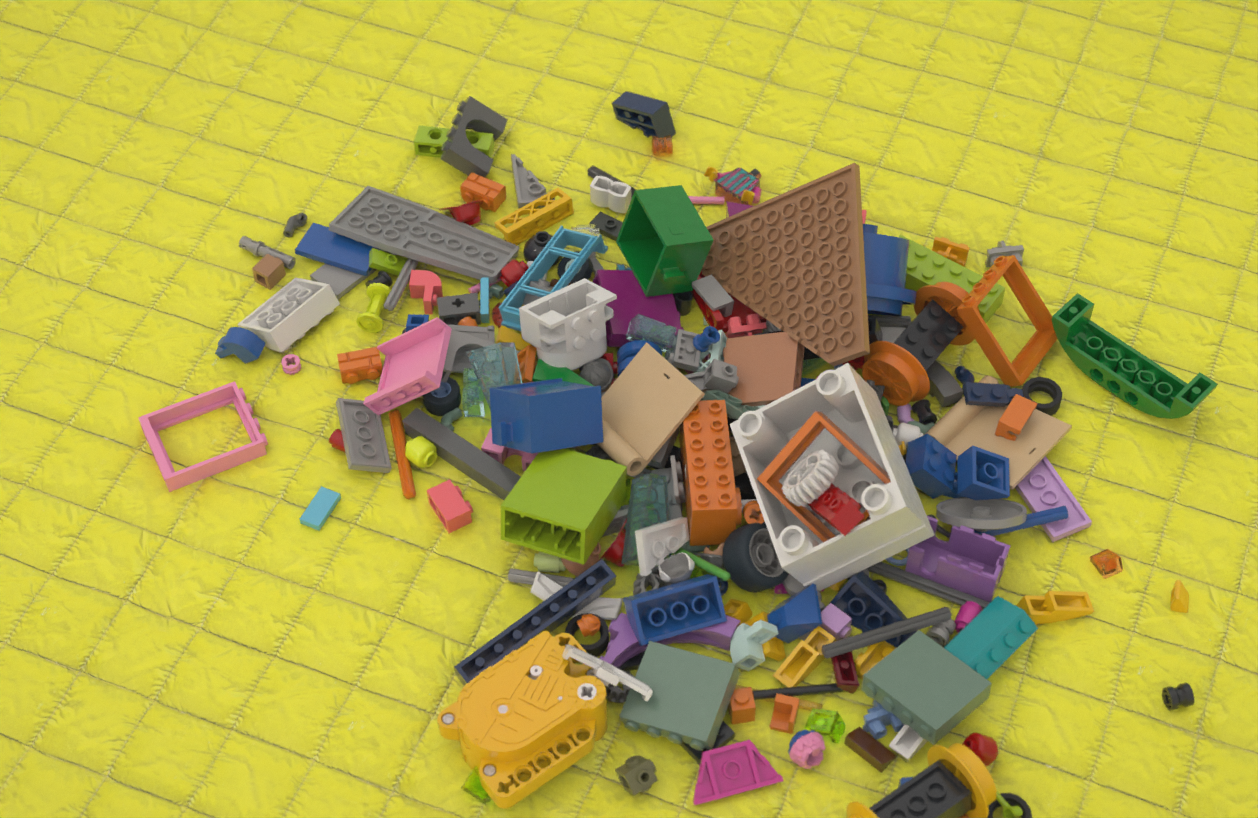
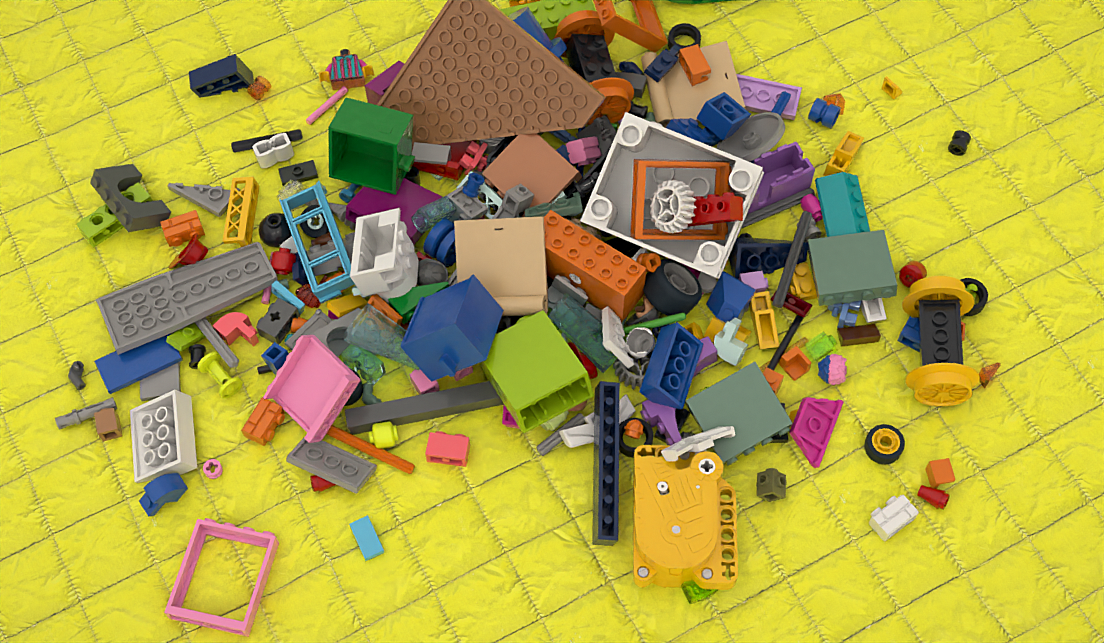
camera: 50 degrees left, 10 degrees up
none -> blue wheel [808,98,841,129]

